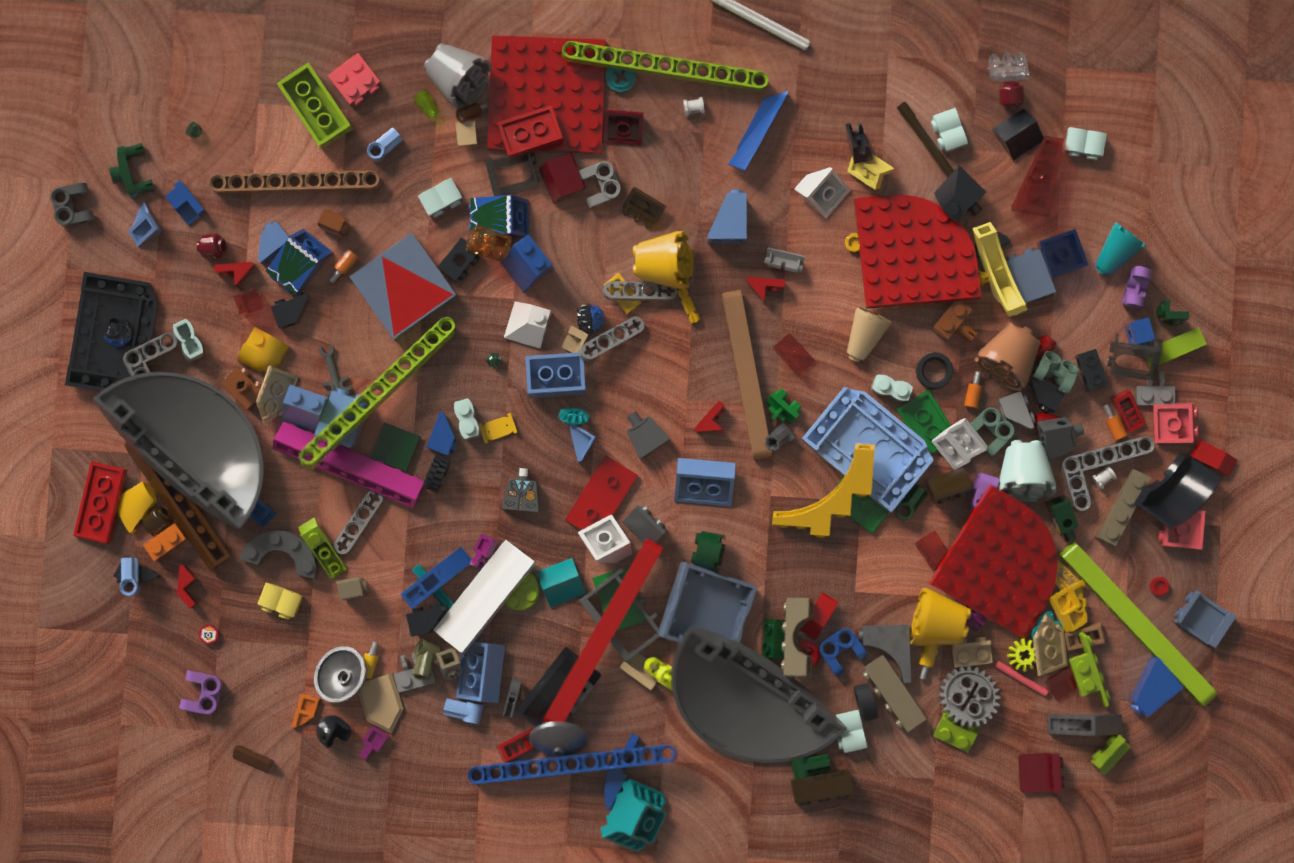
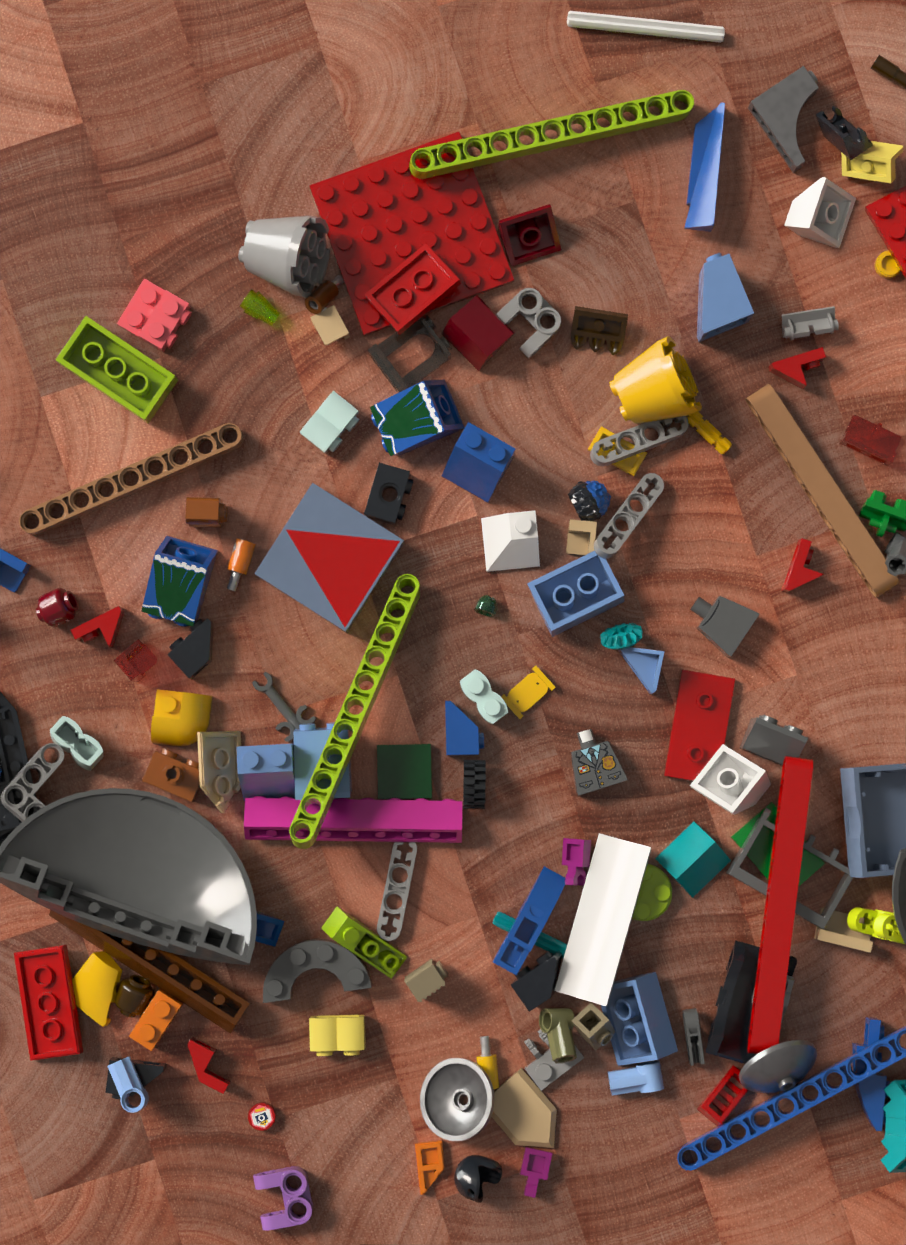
camera: 25 degrees left, 0 degrees up
medium blue slope [258,221,289,265] -> none
light blue piece [367,127,403,162] -> none
clear orange brick [465,225,512,262] -> none
teal gear [605,62,636,93] -> none
medium blue slope [674,458,736,507] -> none
white bush [683,97,705,116] -> none
dark green brick [691,531,726,573] -> none
none -> flat silver arch [748,66,819,173]

